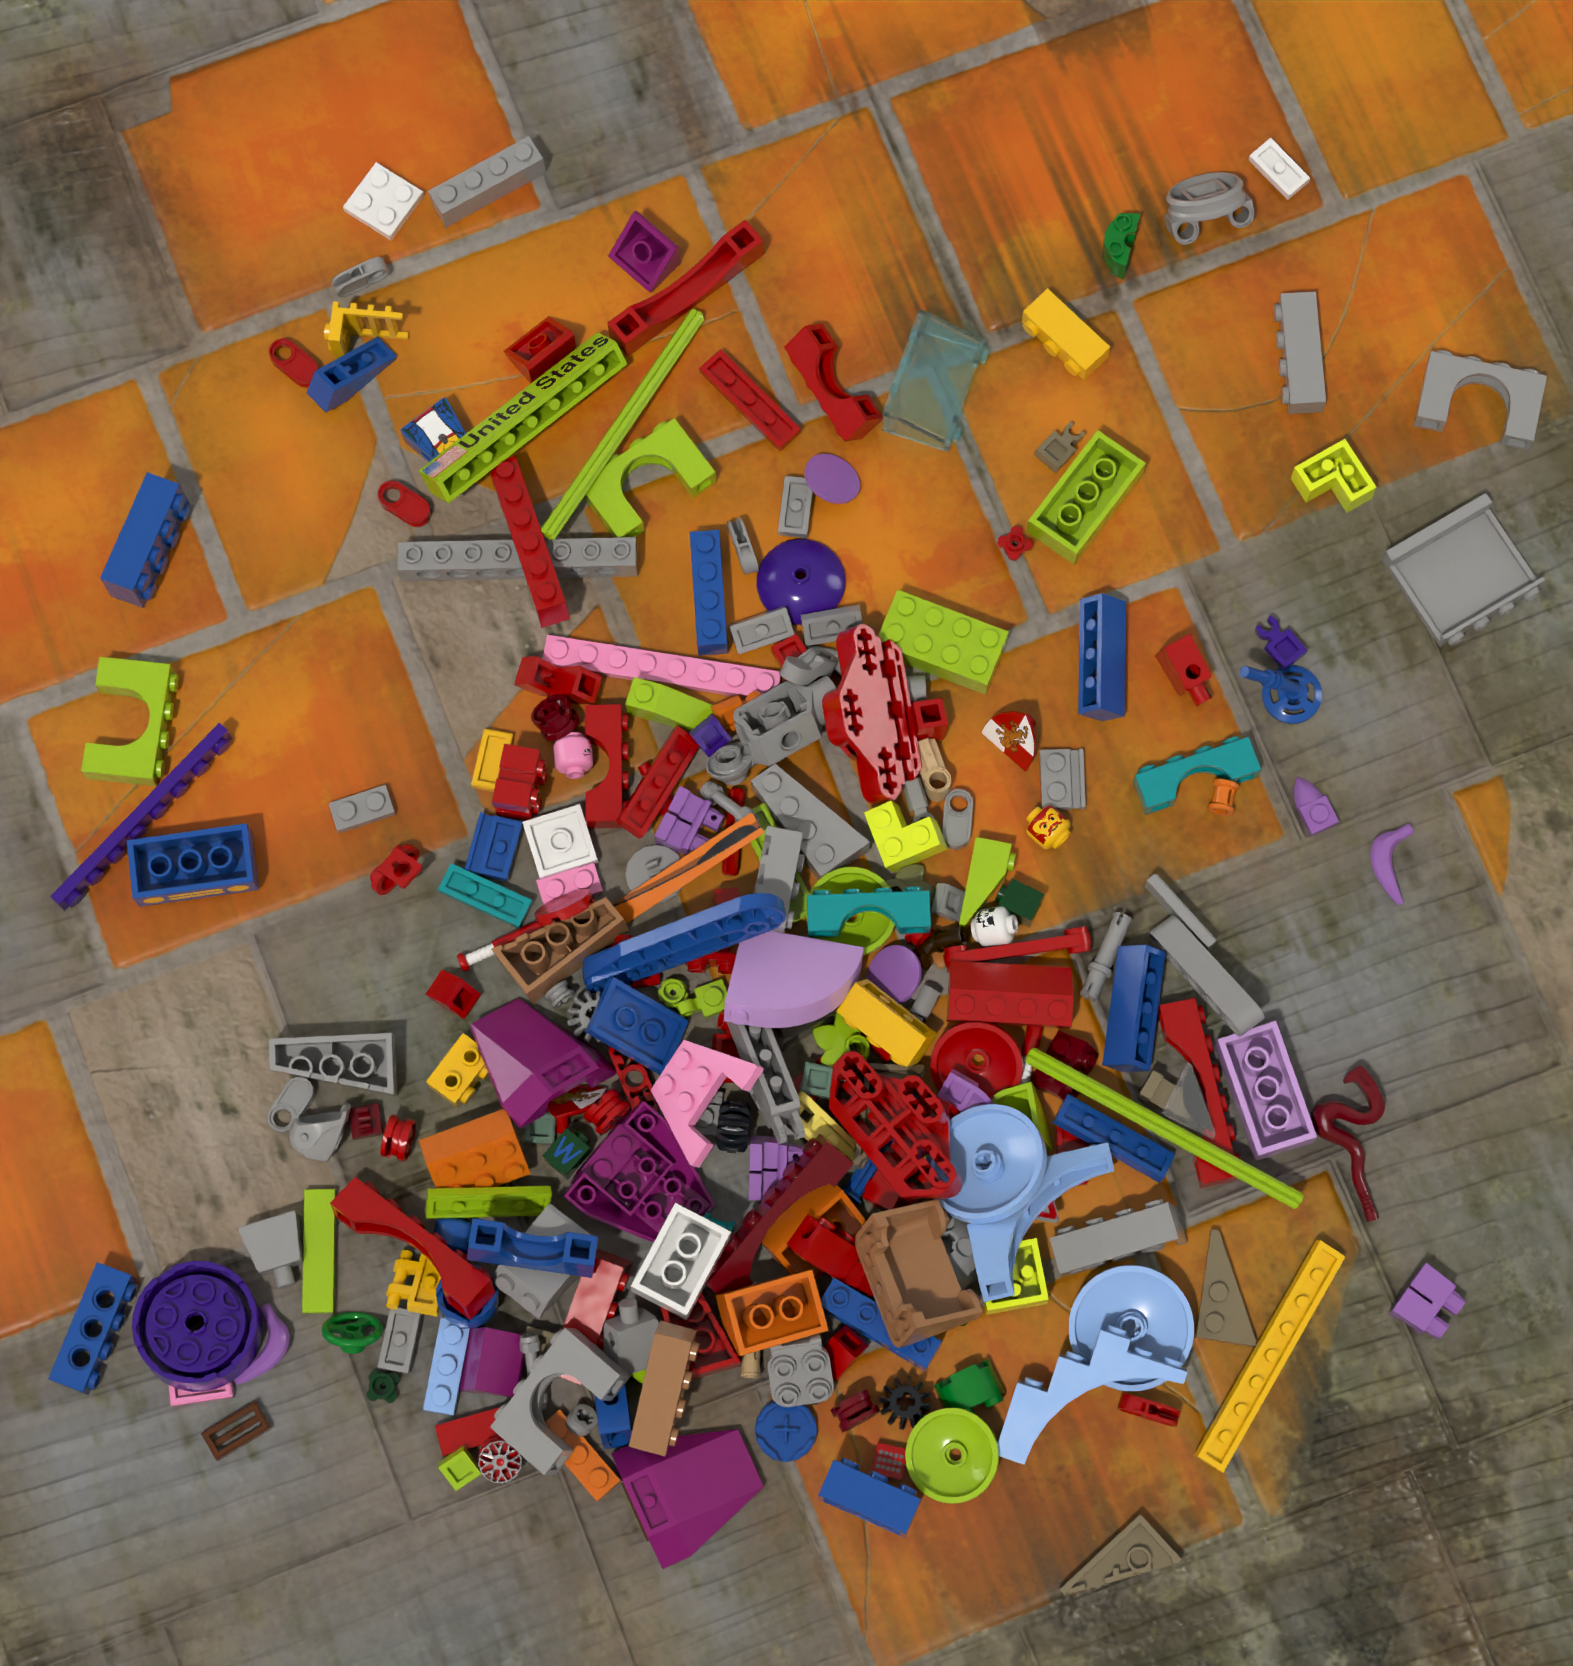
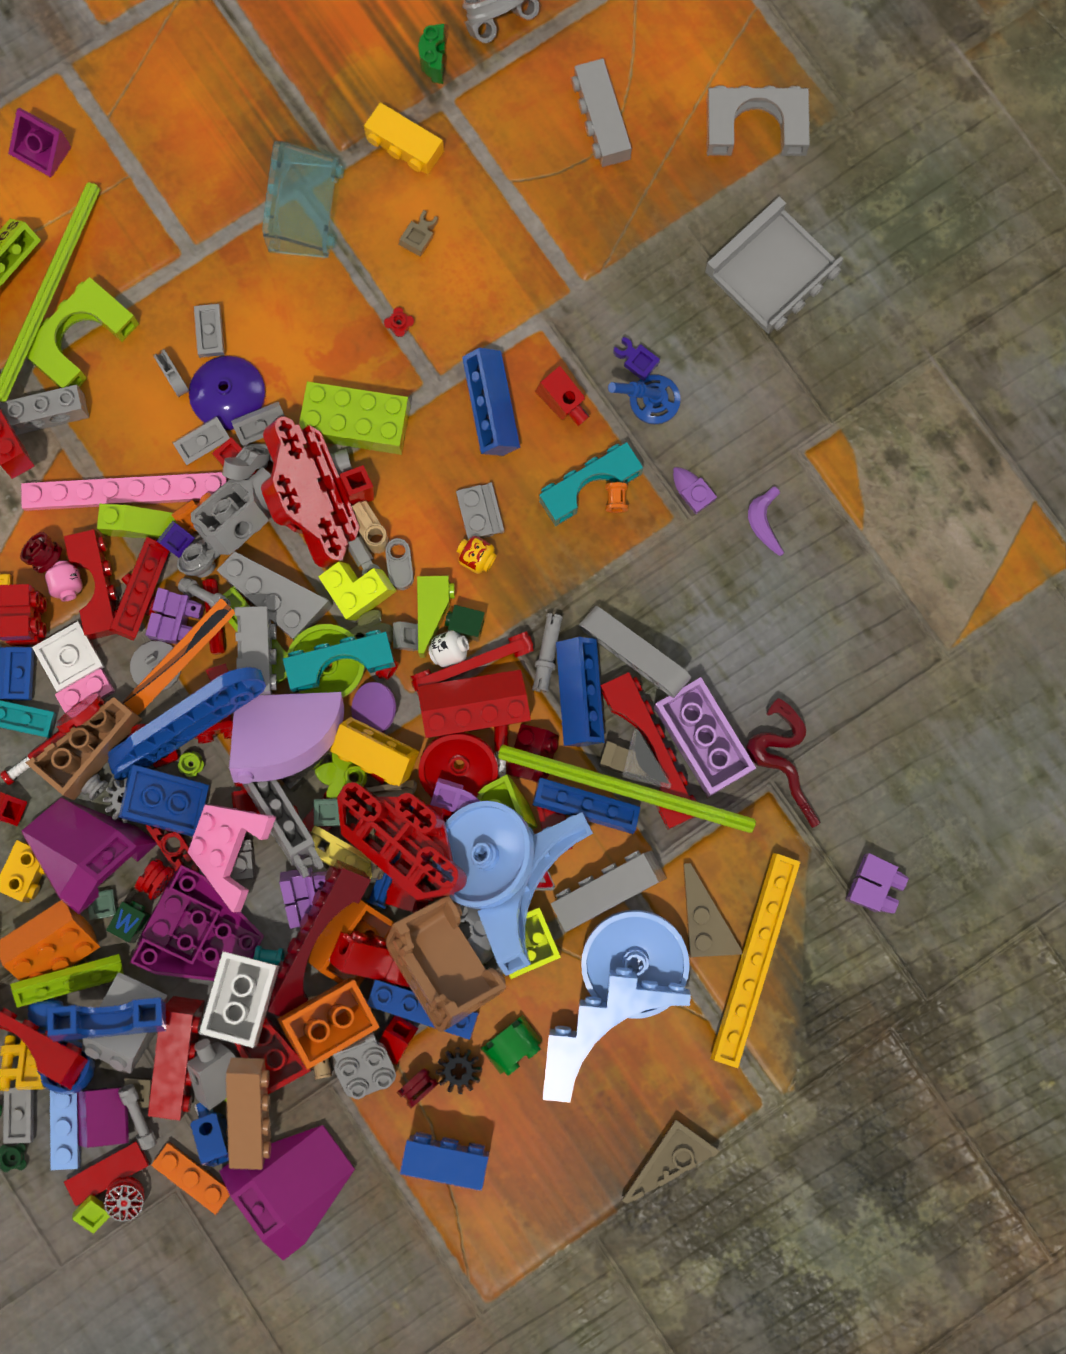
camera: 15 degrees left, 5 degrees up
light grey arch [490,1328,630,1475] -> none
red brick [514,656,602,705] -> none
shield [547,1084,607,1134] -> none
light grey bush [566,1404,598,1436] -> none
red arch [607,220,764,357] -> none
lime plate [677,979,727,1020] -> none
blue arch [690,530,728,656] -> none
red plate [699,349,801,451] -> none
black gear [716,1100,751,1153] -> none
blue tile [755,1401,817,1462] -> none
red arch [784,323,884,442] -> none
medium lavender piece [804,454,860,504] -> none
red tile [871,1442,906,1481] -> none
lime dish [905,1408,999,1504] -> none
light grey bar [910,985,941,1022] -> none
dark brown piece [912,926,968,972] -> none
shield [981,711,1036,772] -> none
lime brick [1027,430,1146,565] -> none
red piece [1117,1393,1181,1427] -> none
light grey tile [1145,874,1216,951] -> none
neon yellow brick [1291,439,1377,513] -> none

